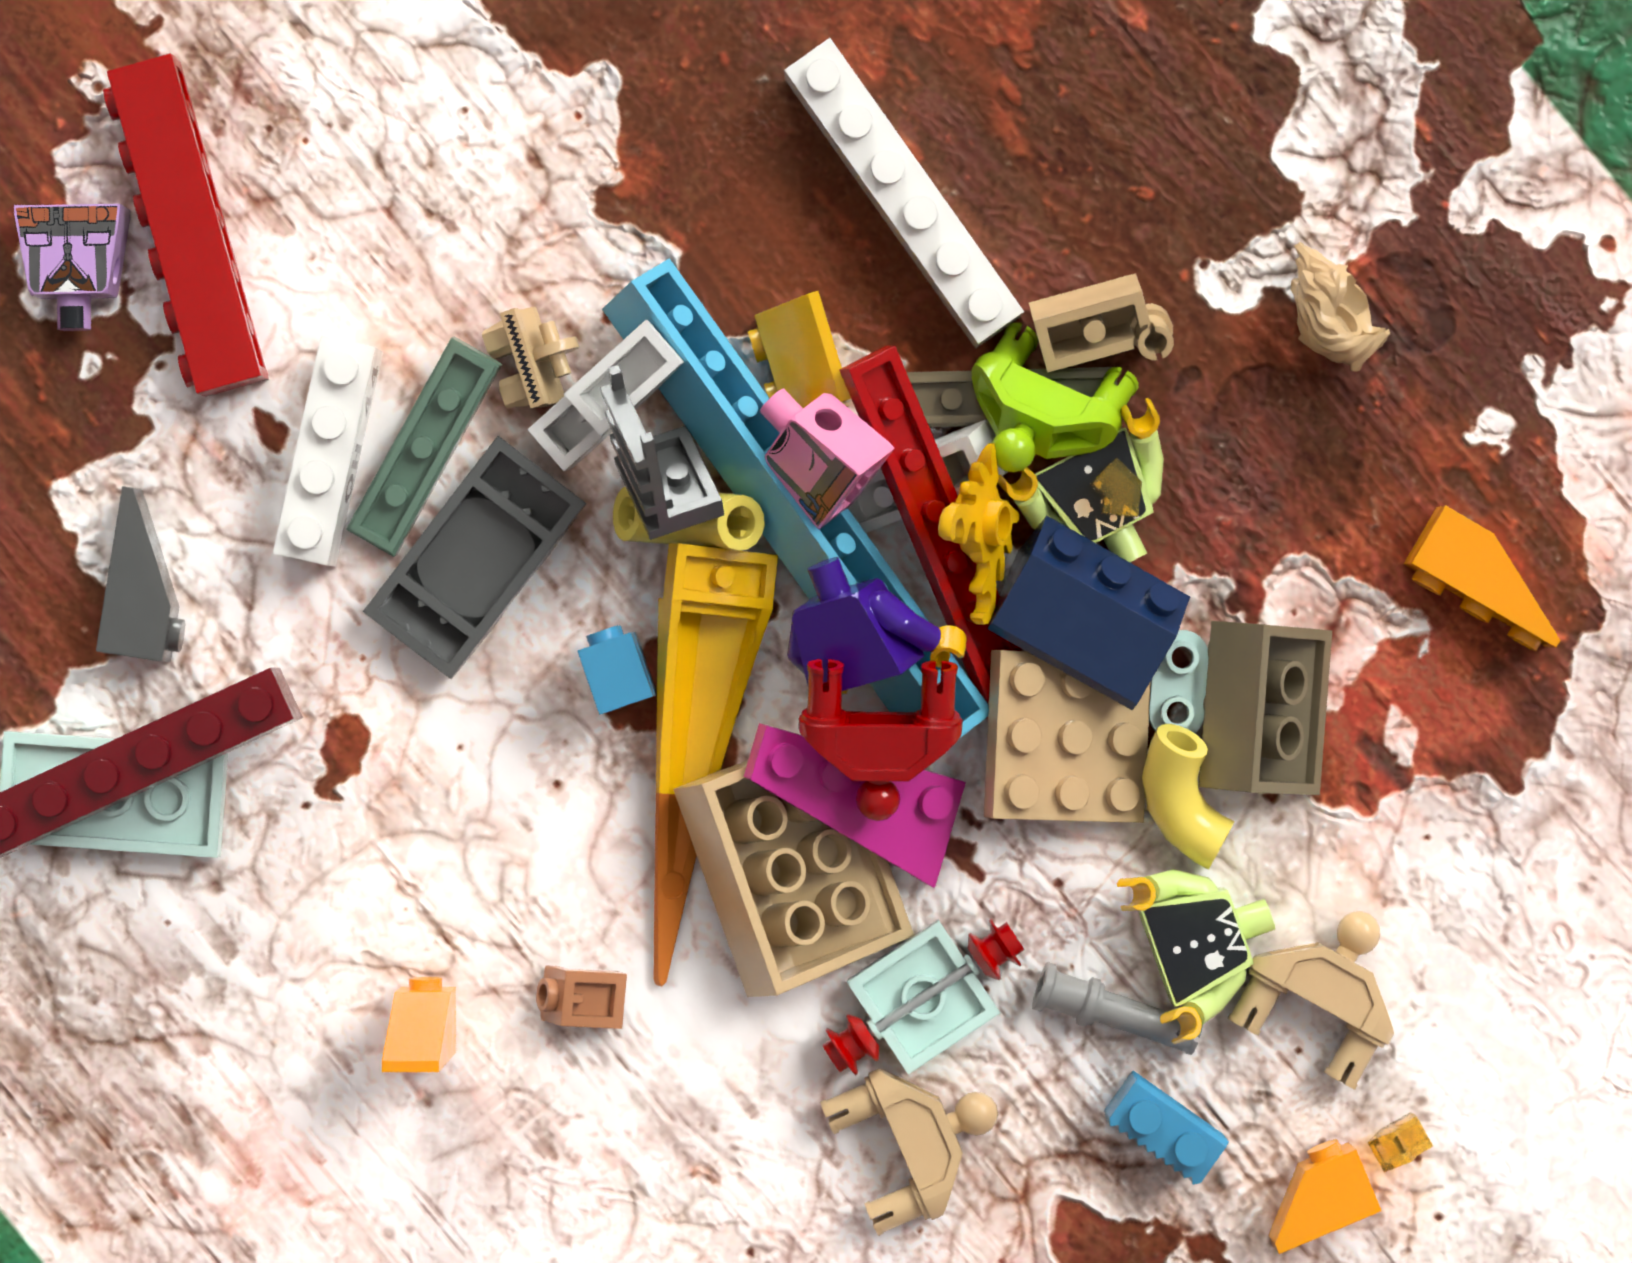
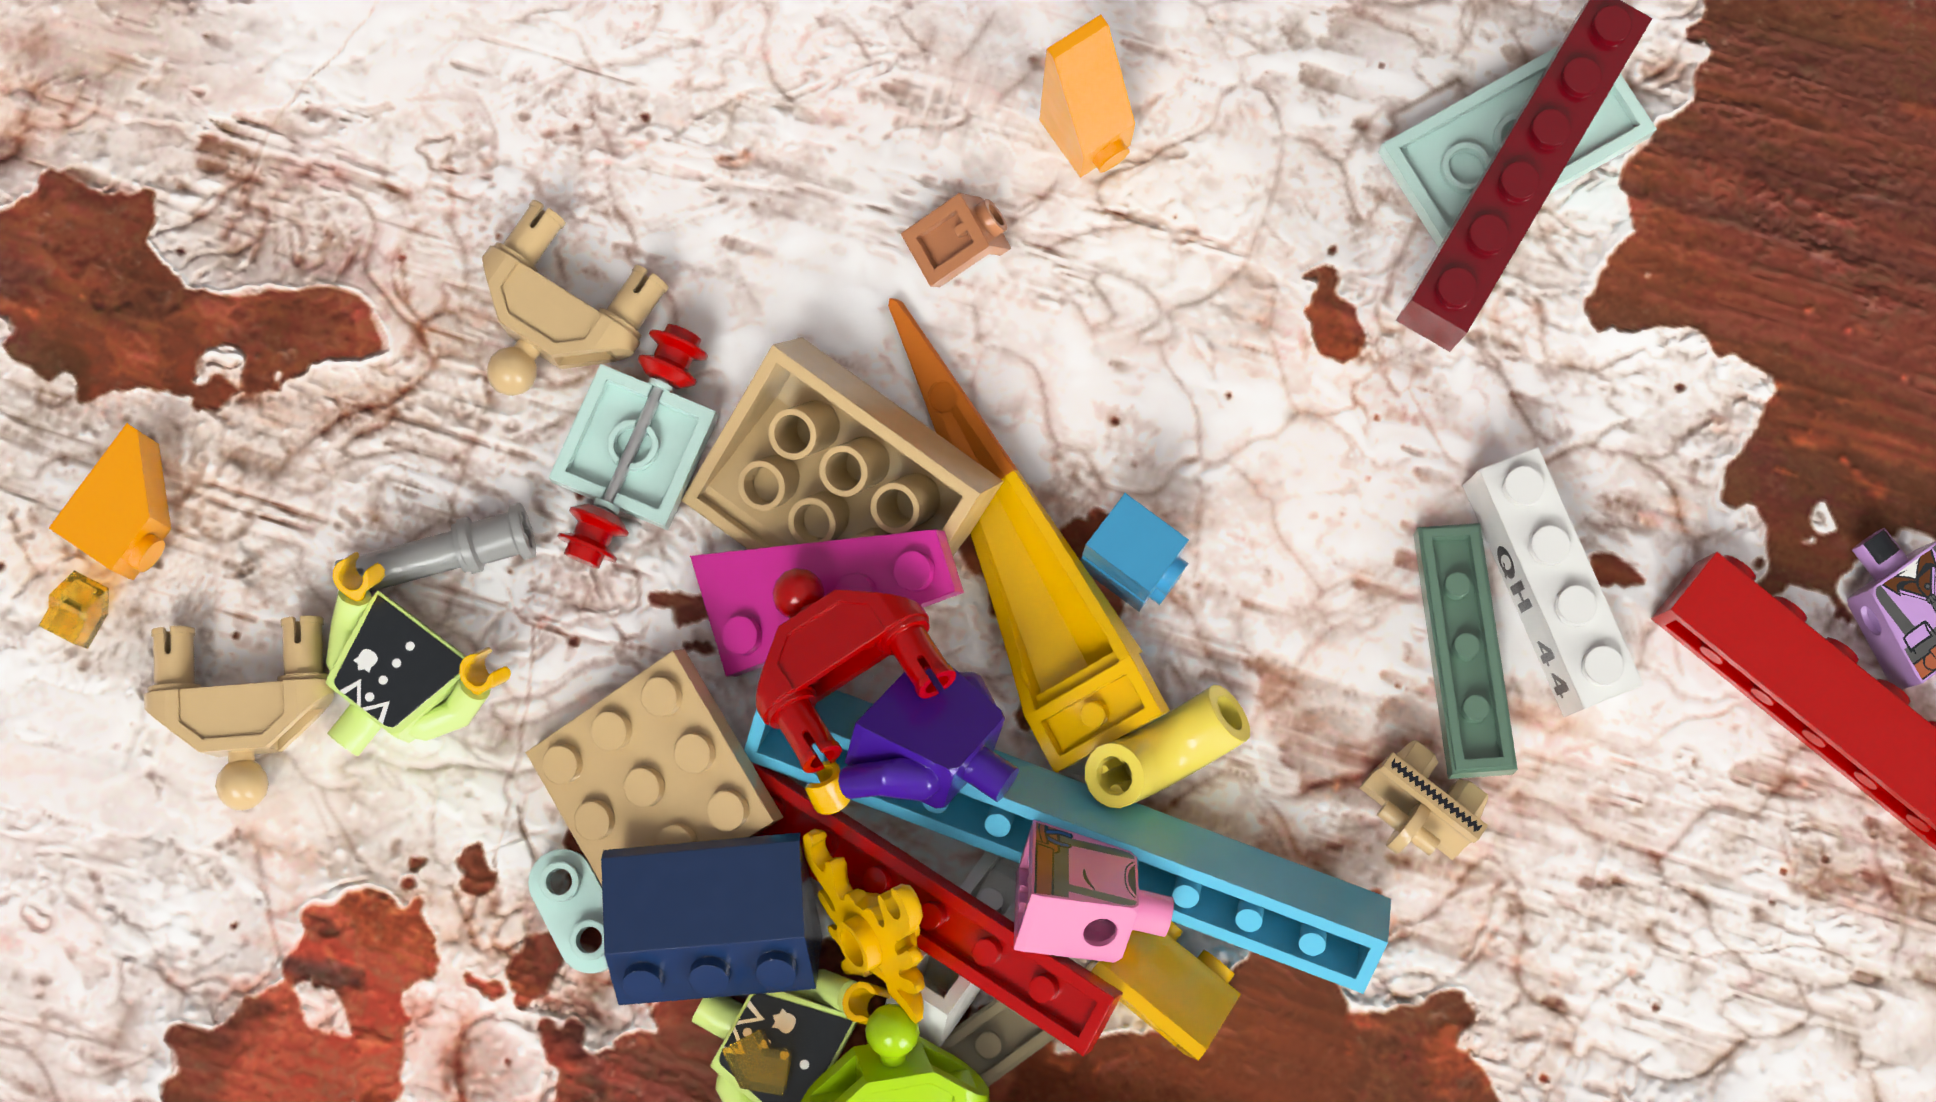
camera: 145 degrees right, 10 degrees down
dark grey slope [96,486,186,662] -> none
dark grey slope [363,436,587,679] -> none
white slope [527,320,684,471] -> none
dark grey plate [600,365,724,540] -> none
dark azure brick [1104,1071,1229,1185] -> none
light yellow cylinder [1142,724,1235,870] -> none
dark tan slope [1199,621,1332,795] -> none

